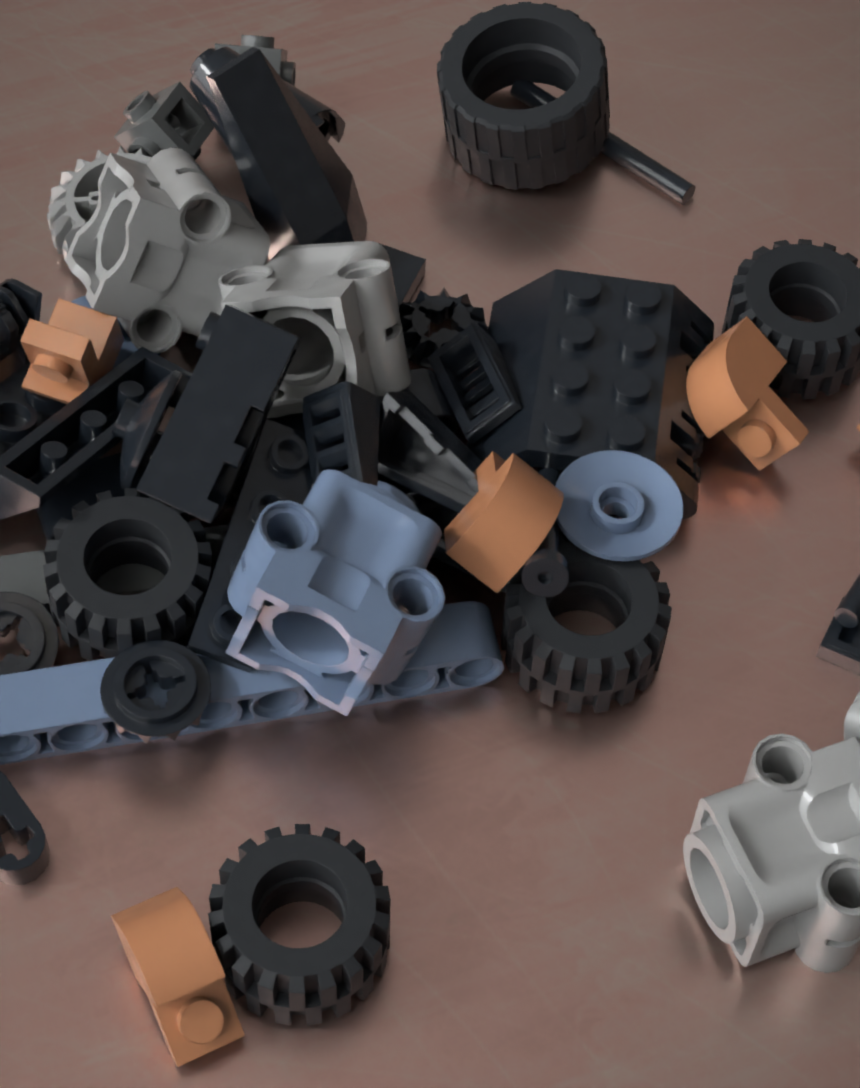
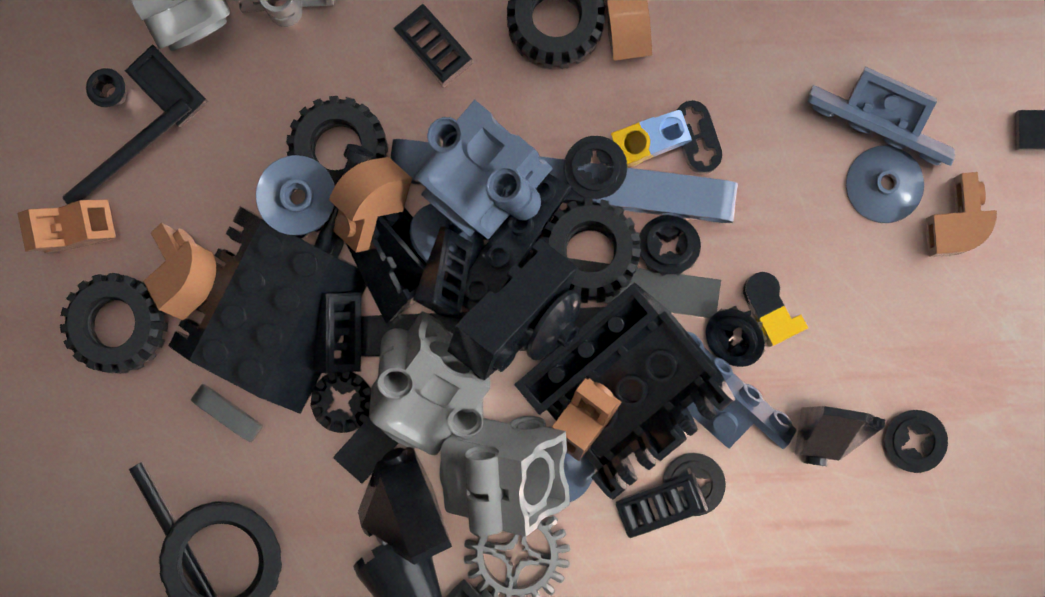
camera: 160 degrees left, 30 degrees up
none -> dark grey beam [191,384,263,443]
none -> black slope [393,4,473,88]
none -> leg [611,110,692,168]

